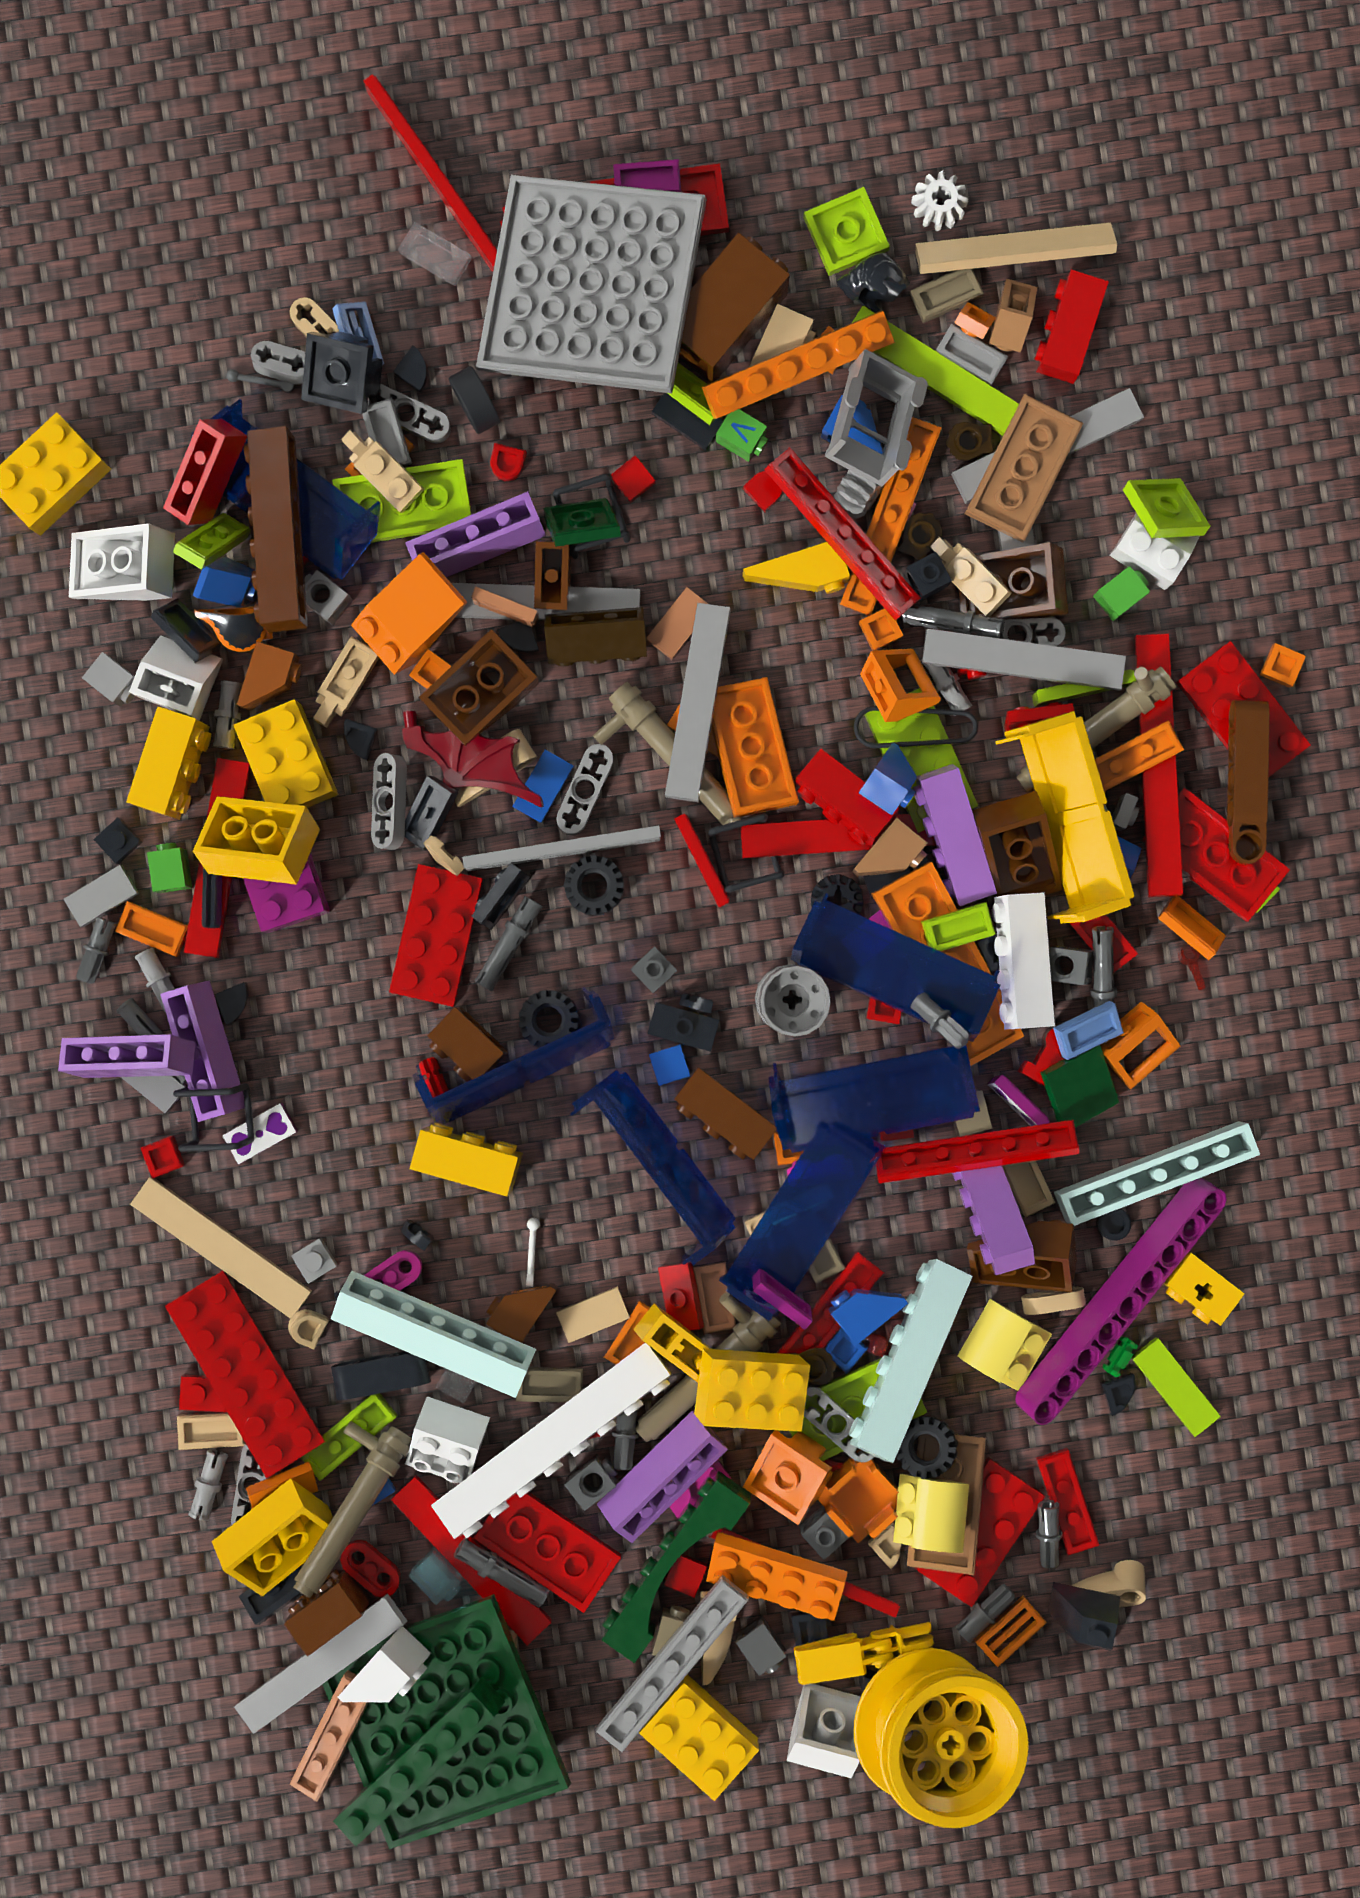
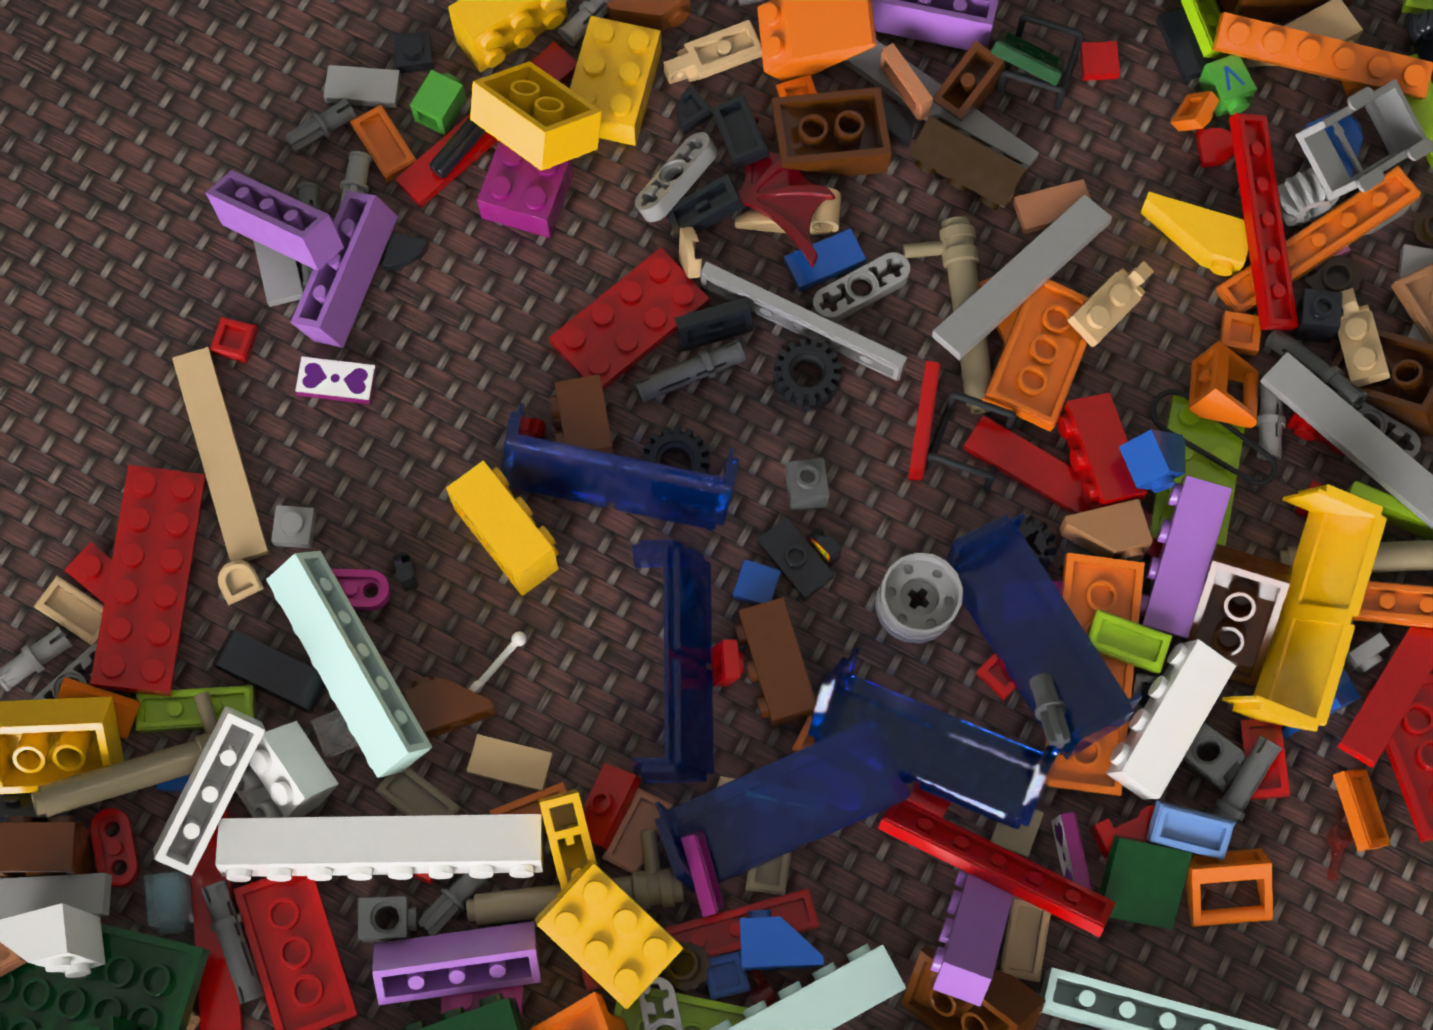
camera: 30 degrees right, 15 degrees down
black piece [173,1083,254,1152] -> none
none -> white brick [153,706,265,876]
none -> red plate [710,640,744,687]
none -> black tile [711,94,770,170]
none -> tan hinge [1067,261,1154,348]
none -> orange plate [1170,91,1220,132]

